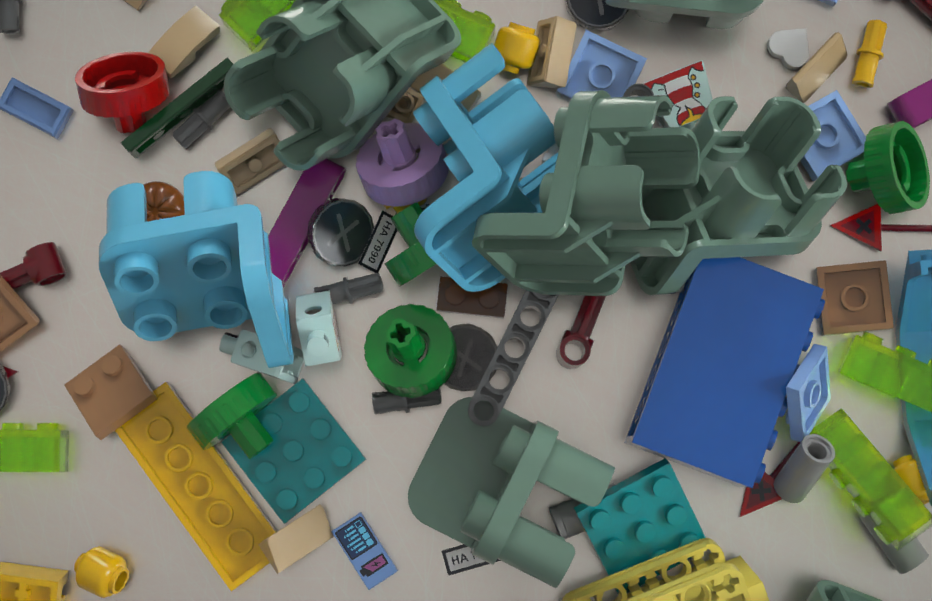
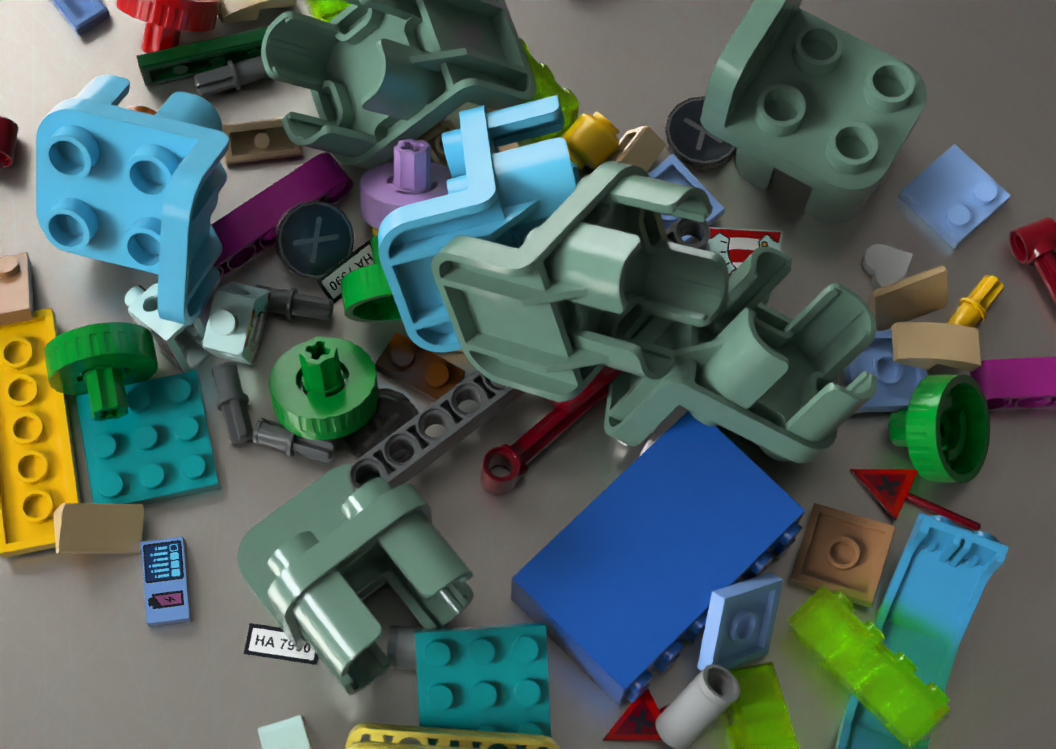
camera: 25 degrees right, 15 degrees down
none -> dark grey axle [211,362,253,444]
none -> tan slope [891,322,981,372]

